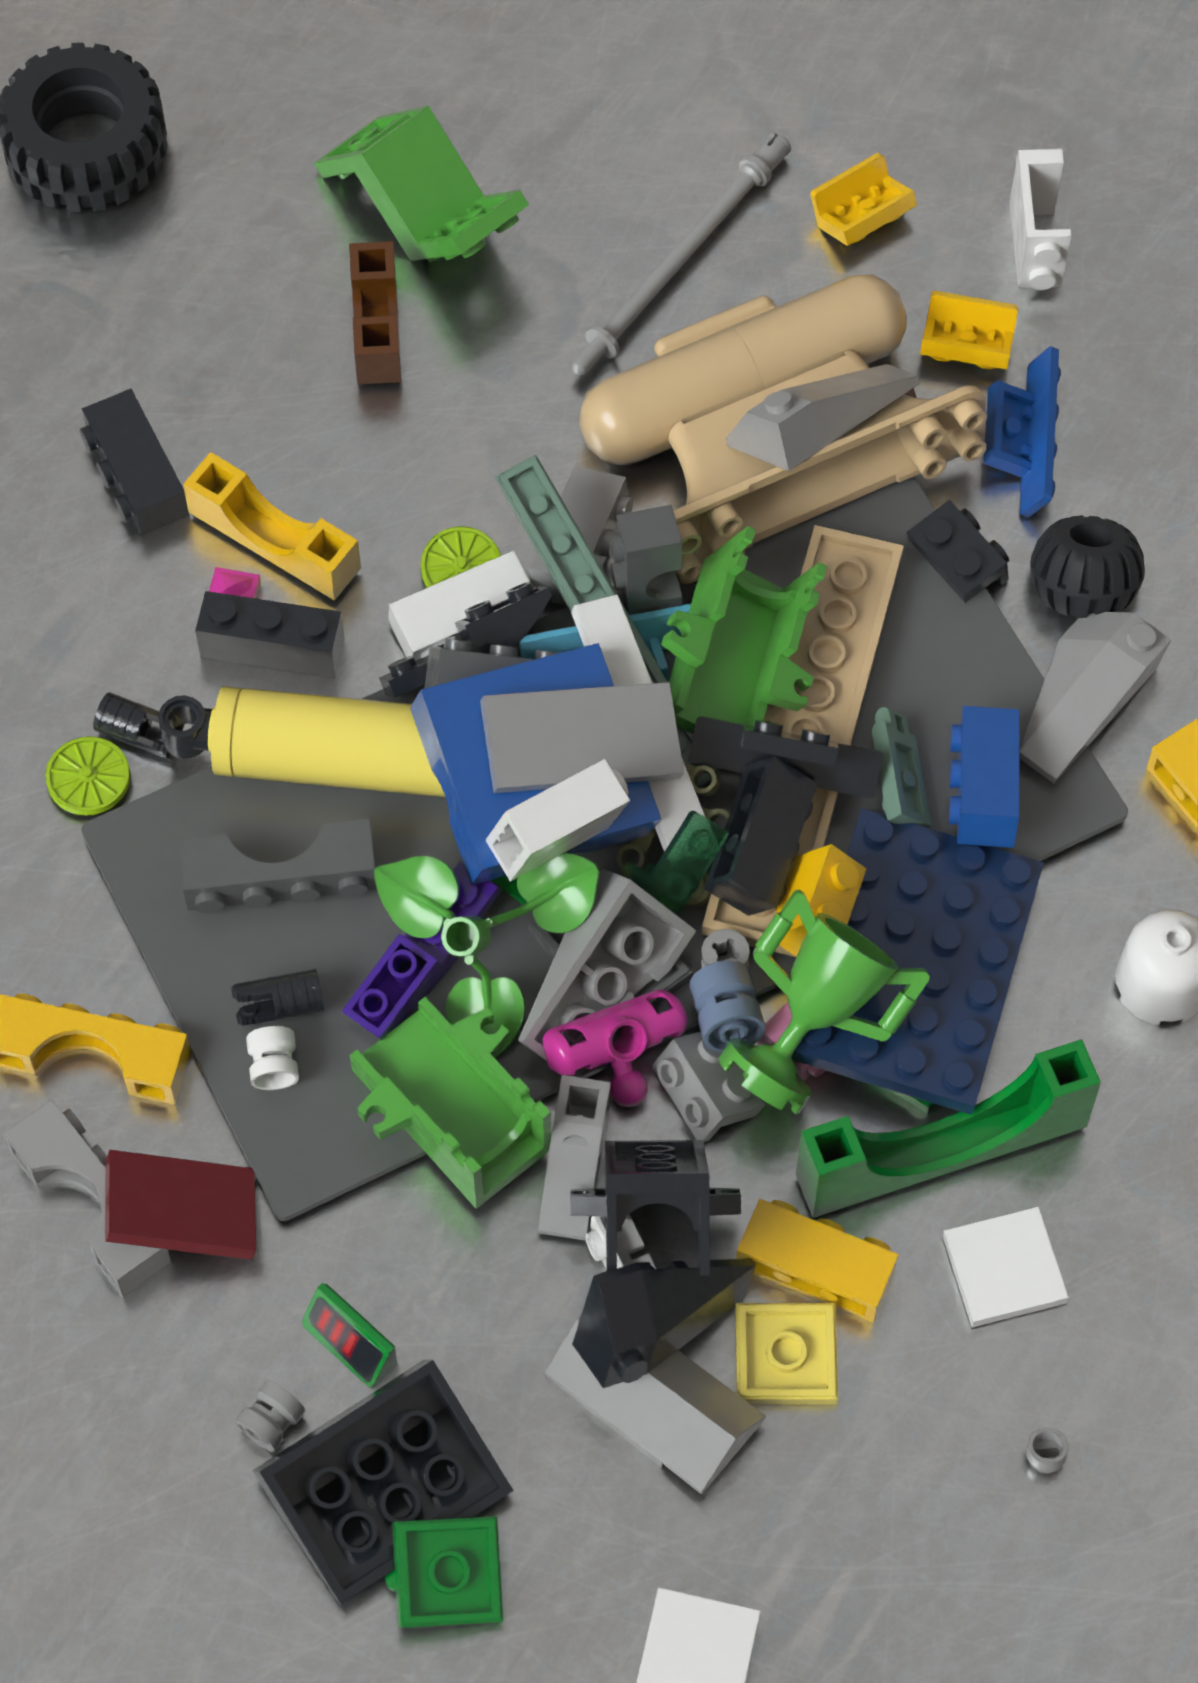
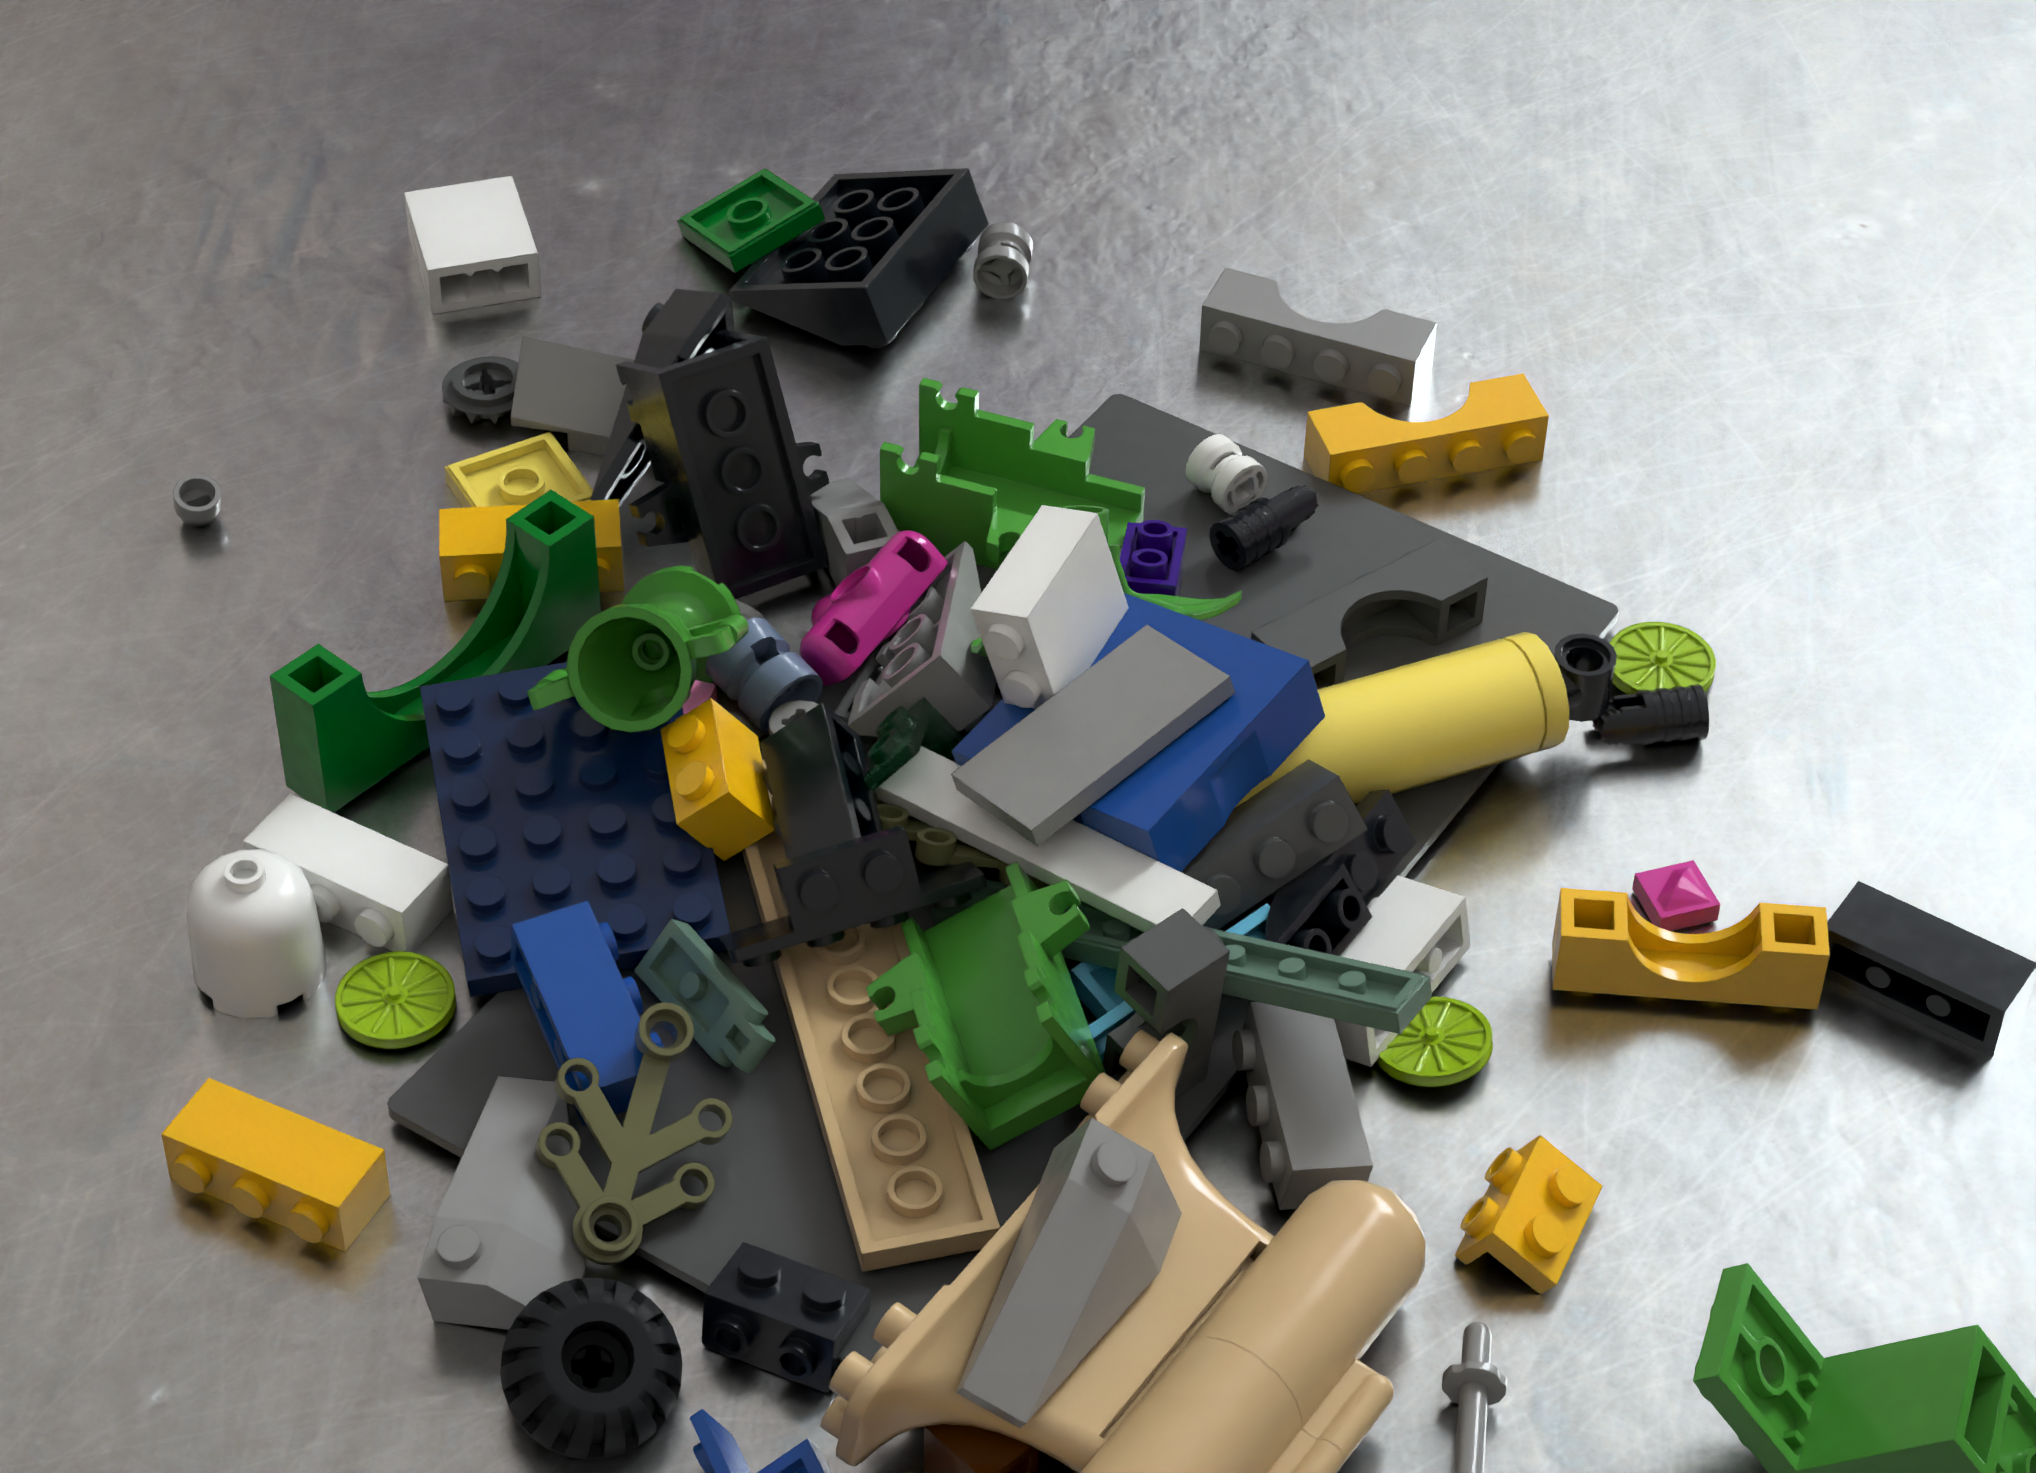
camera: 150 degrees right, 20 degrees down
dark red tile [105,1150,256,1260] -> none
black brick [195,591,345,678] -> none
slope [302,1282,397,1388] -> none
reddish brown arch [349,241,402,384] -> none
white tile [942,1207,1069,1328] -> none
none -> white brick [243,793,453,952]
none -> lime wheel [335,951,456,1049]
none -> dark grey gear [442,356,518,424]
none -> olive plant [535,1002,733,1265]
none -> yellow bracket [1455,1135,1603,1295]

